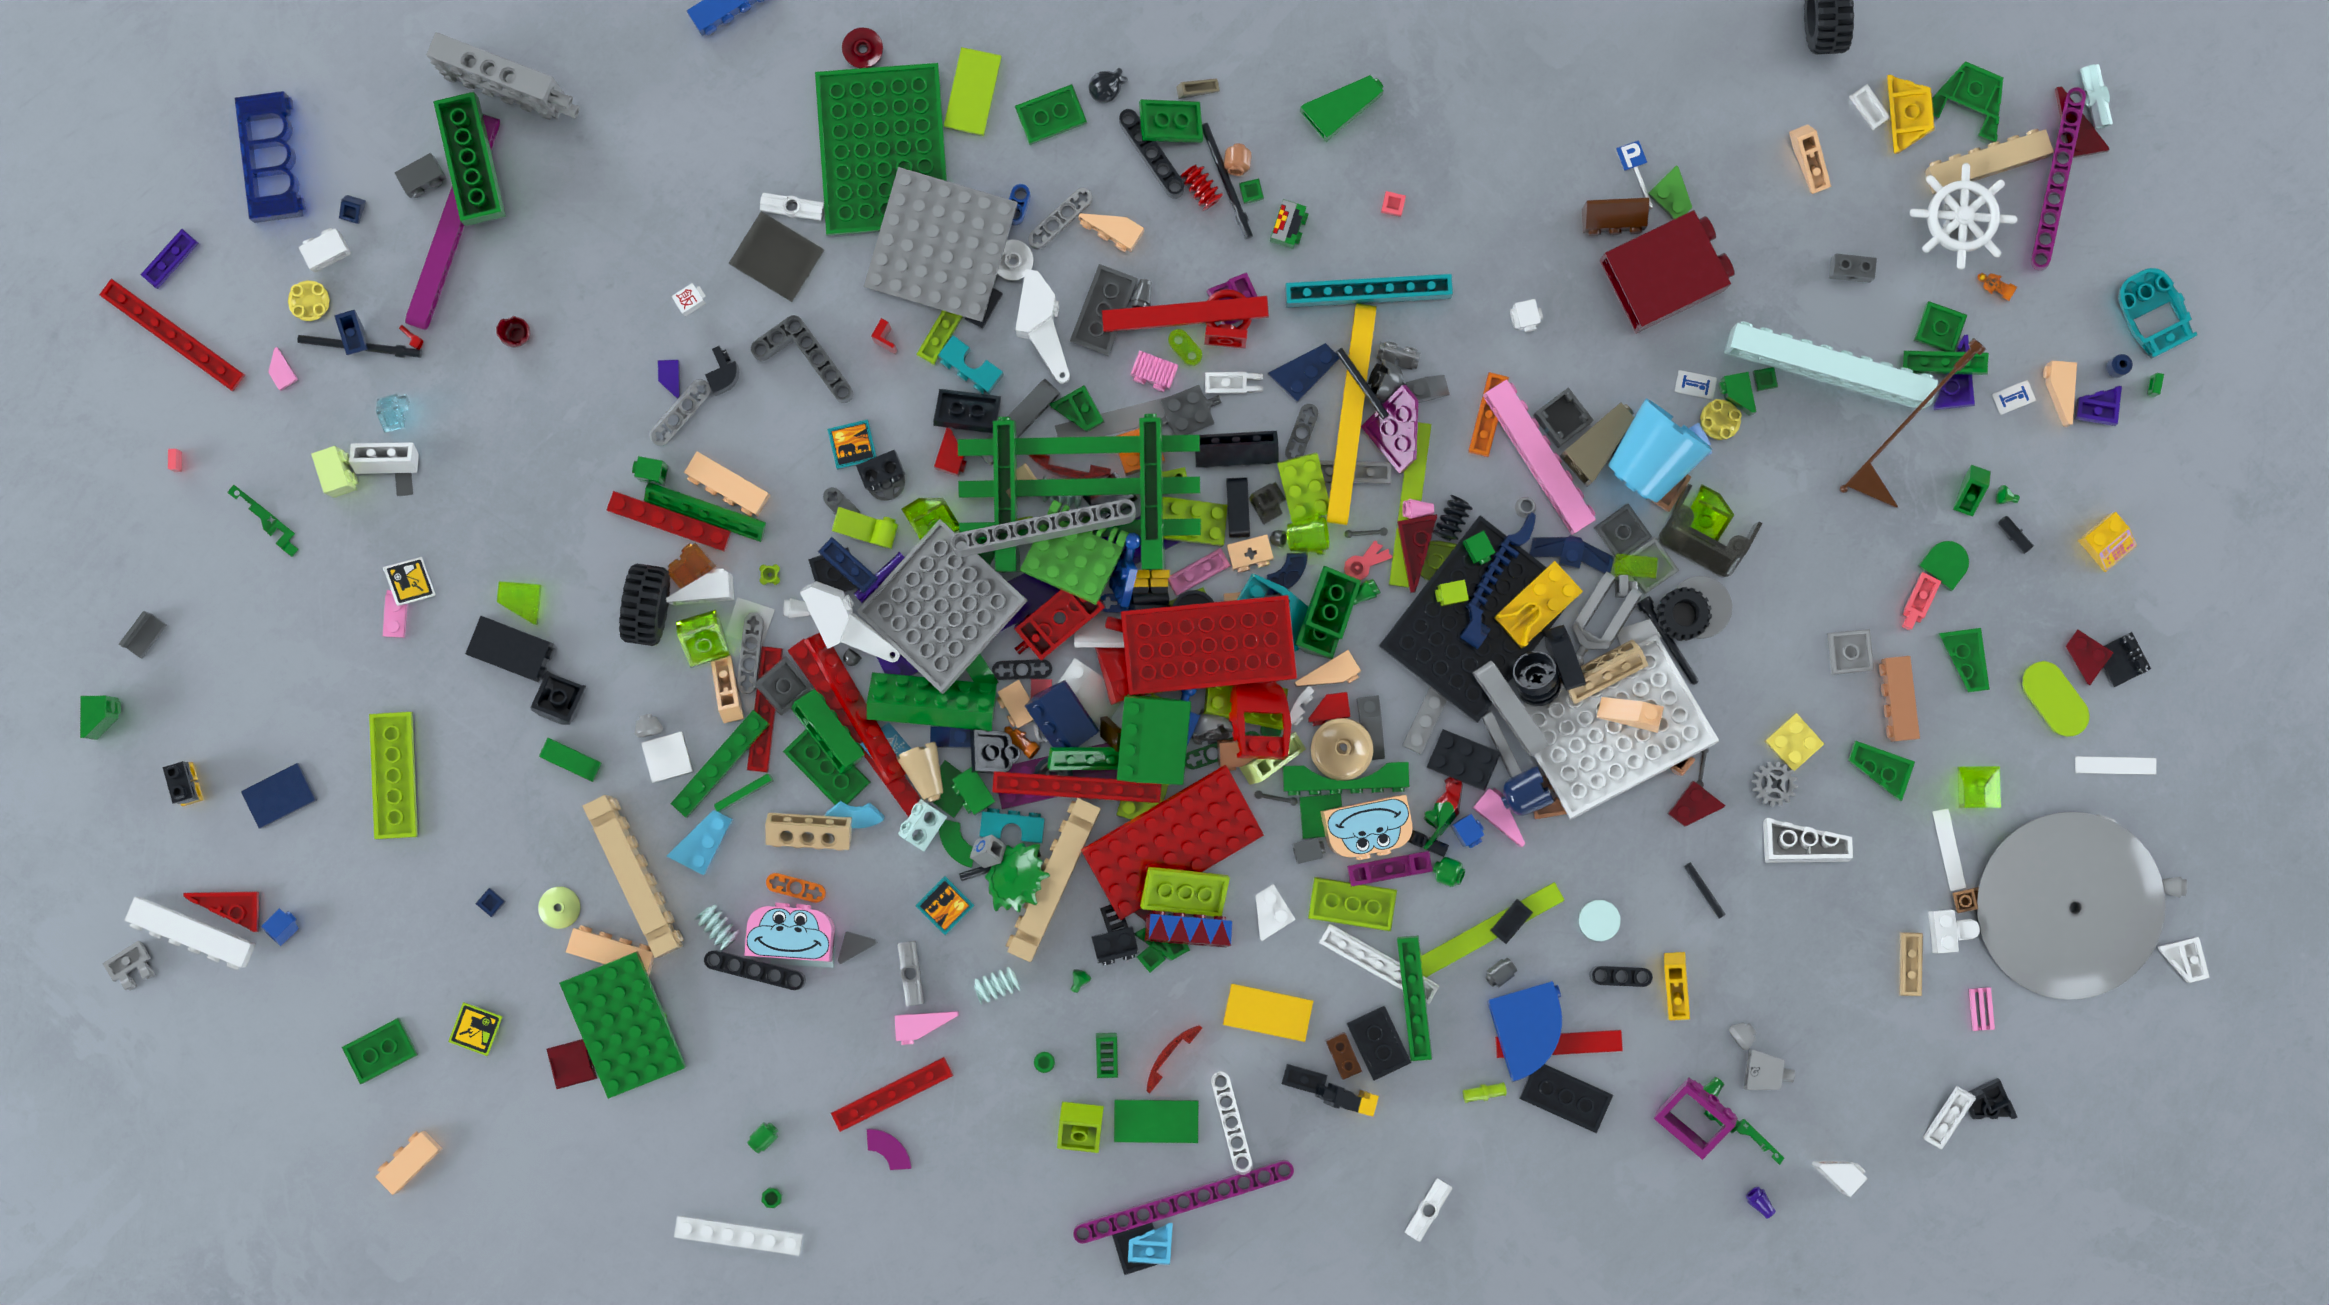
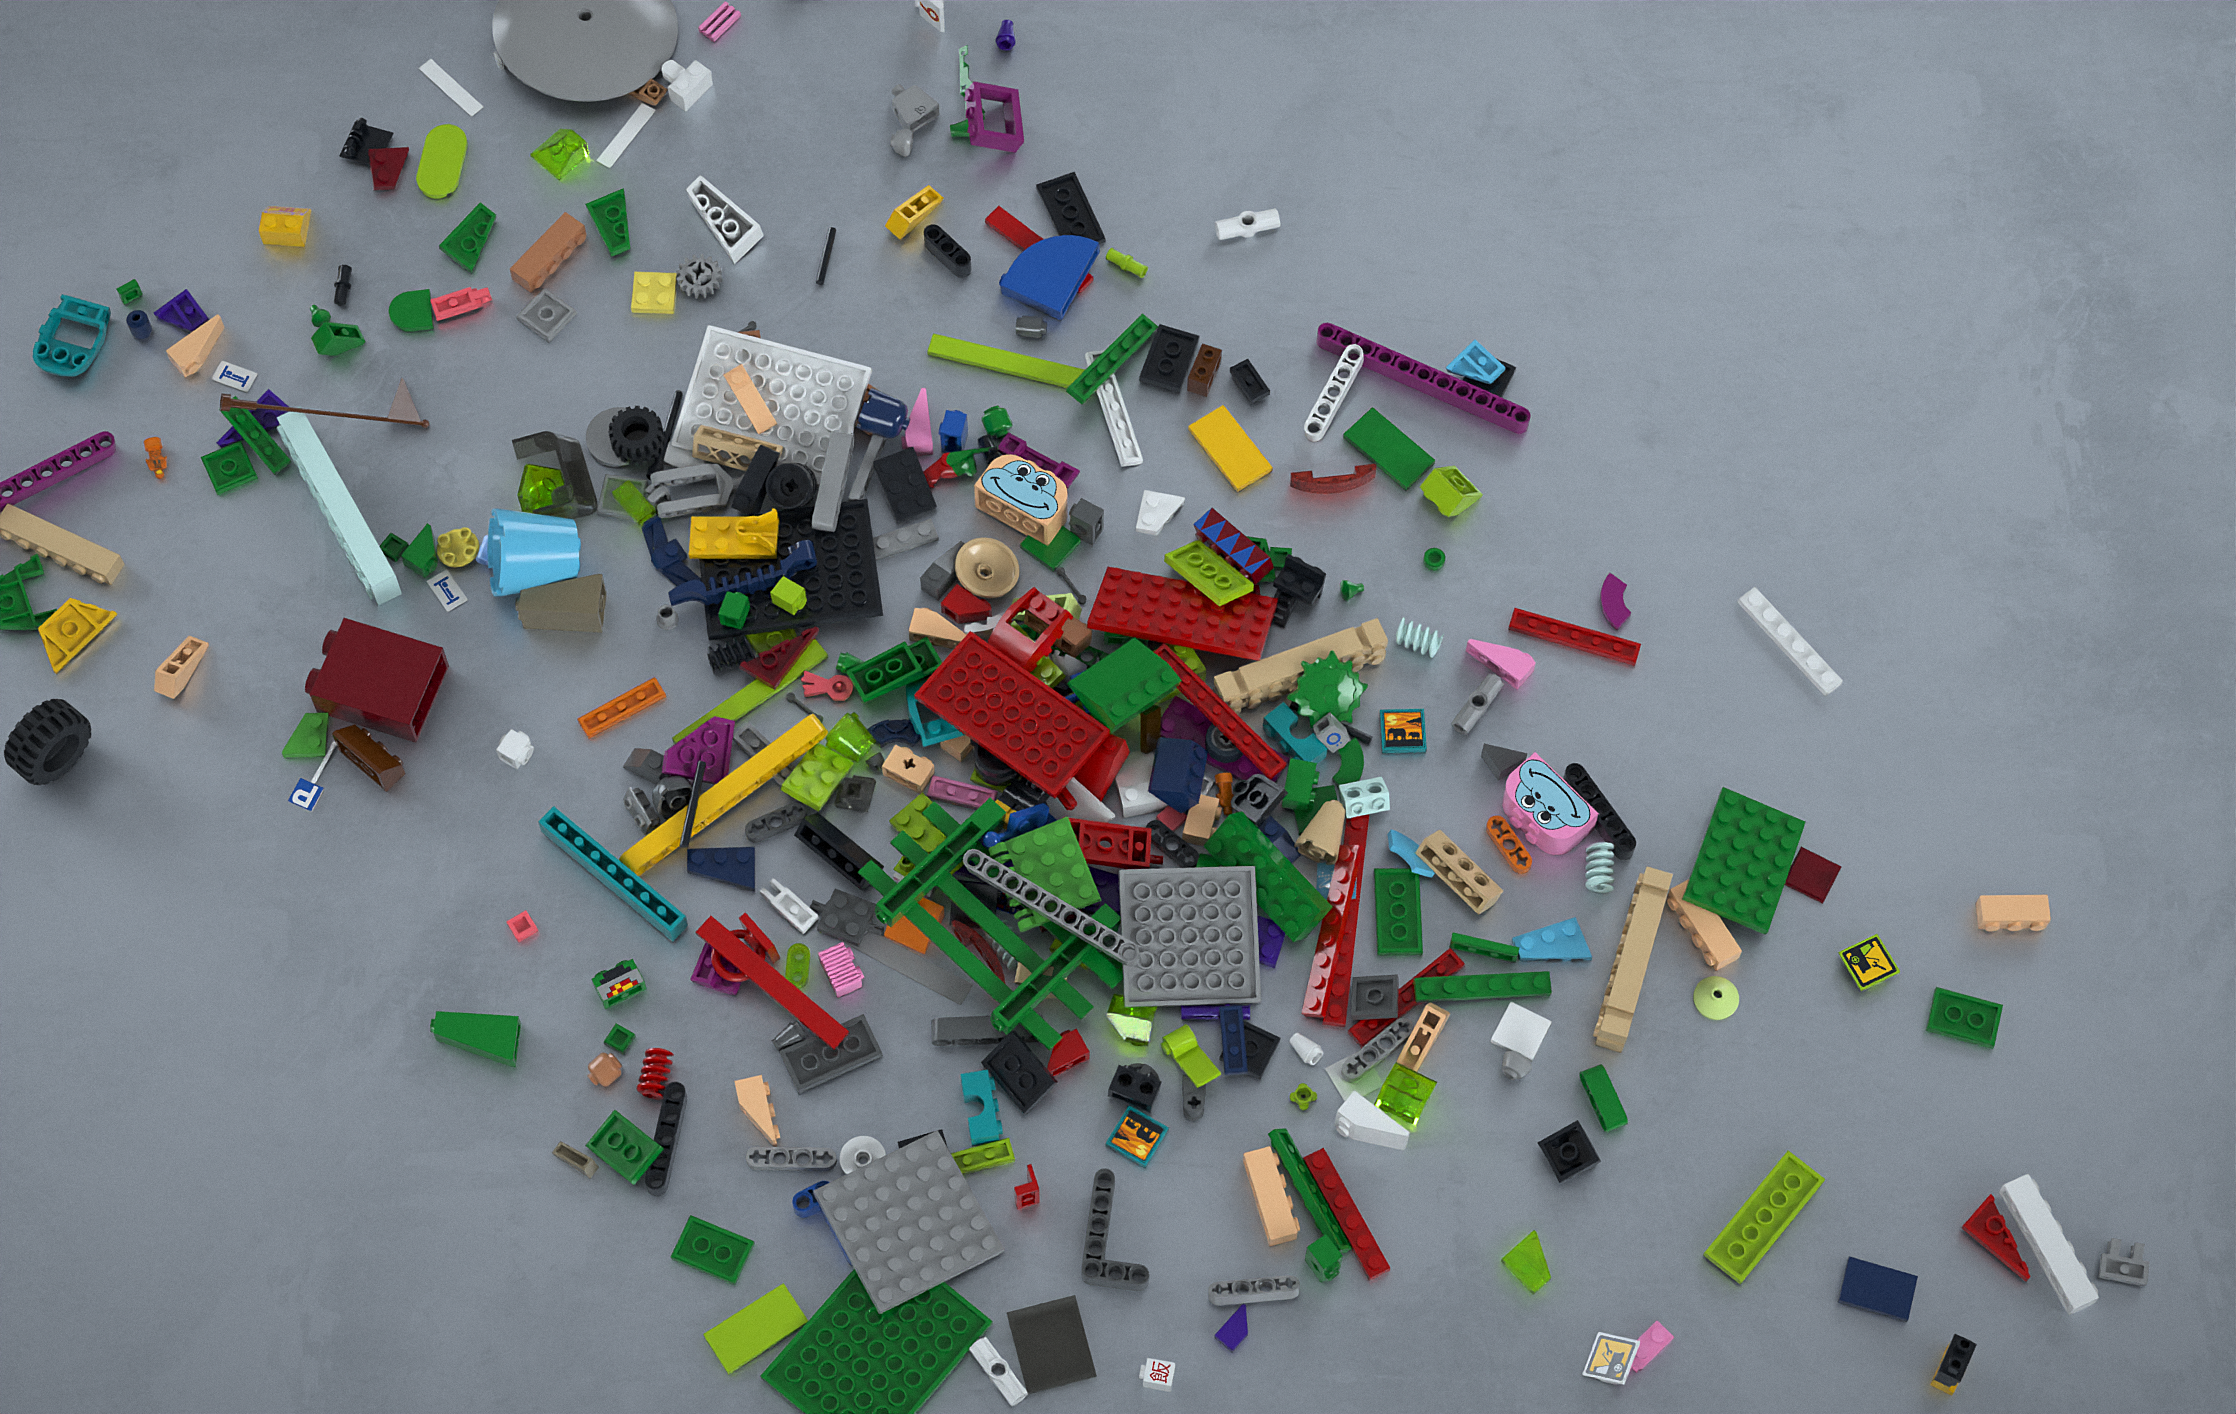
camera: 135 degrees left, 20 degrees down
blue brick [261,908,299,946] -> none
black brick [465,616,555,683] -> none
dark blue tile [475,888,506,917] -> none
black tyre [619,563,670,646] -> none
clear orange brick [668,543,716,589] -> none
black brick [705,346,739,396] -> none
green brick [747,1122,778,1154] -> none
green tile [761,1187,782,1208] -> none
green brick [791,689,865,774] -> none
white slope [800,581,901,662] -> none
dark grey hinge [843,648,862,666] -> none
white slope [1015,269,1070,384] -> none
green plate [1047,747,1119,770] -> none
green wing [1050,385,1105,432] -> none
black piece [1088,68,1128,102] -> none
green slope [1096,1033,1118,1078] -> none
black bar [1202,123,1253,239] -> none
black beam [1226,477,1250,538] -> none
green arch [1282,762,1410,796] -> none
lime tile [1308,877,1397,931] -> none
black hips [1315,1083,1379,1117] -> none
bright pink cone [1402,499,1434,519] -> none
bright pink brick [1483,380,1596,535] -> none
black tile [1490,899,1533,944] -> none
dark grey container [1533,387,1594,448] -> none
light aqua tile [1578,900,1620,941] -> none
dark grey tile [1594,504,1652,561] -> none
dark red wing [1667,781,1726,827] -> none
dark grey brick [1829,254,1877,283] -> none
white tile [1849,84,1891,130] -> none
tan tile [1899,932,1923,996] -> none
white piece [1910,163,2018,269] -> none

